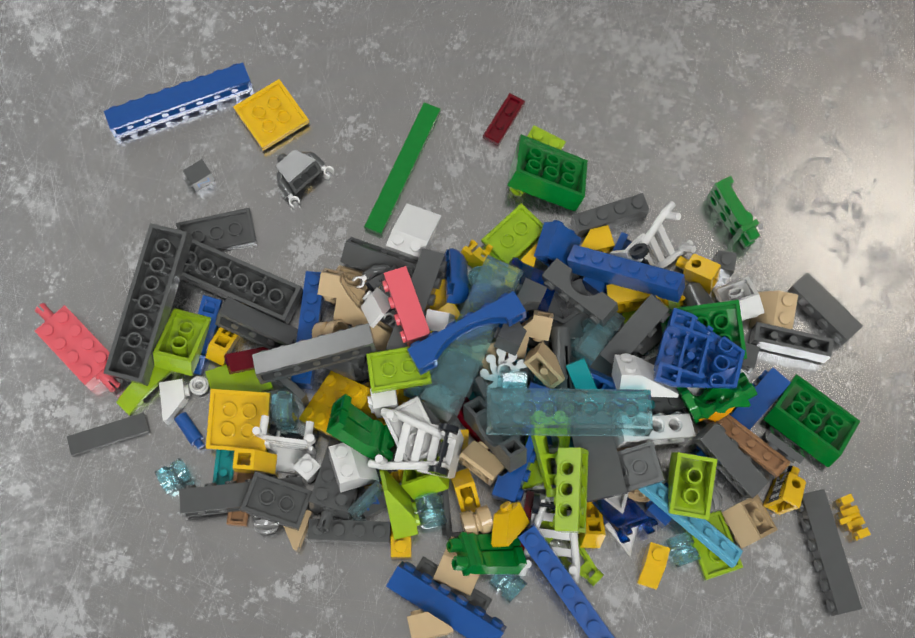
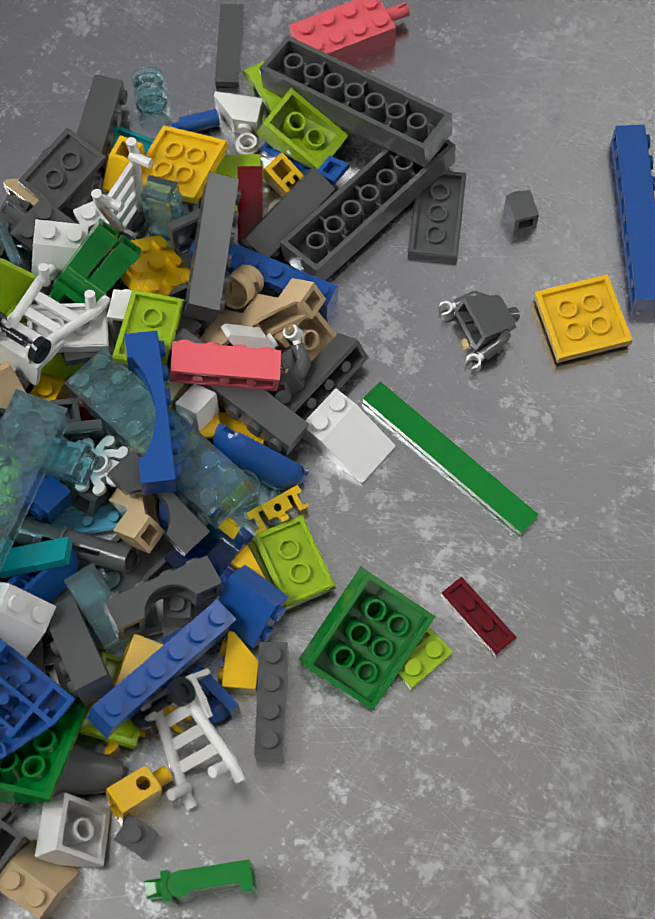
camera: 115 degrees right, 5 degrees down
tan slope [524,341,565,389] -> none

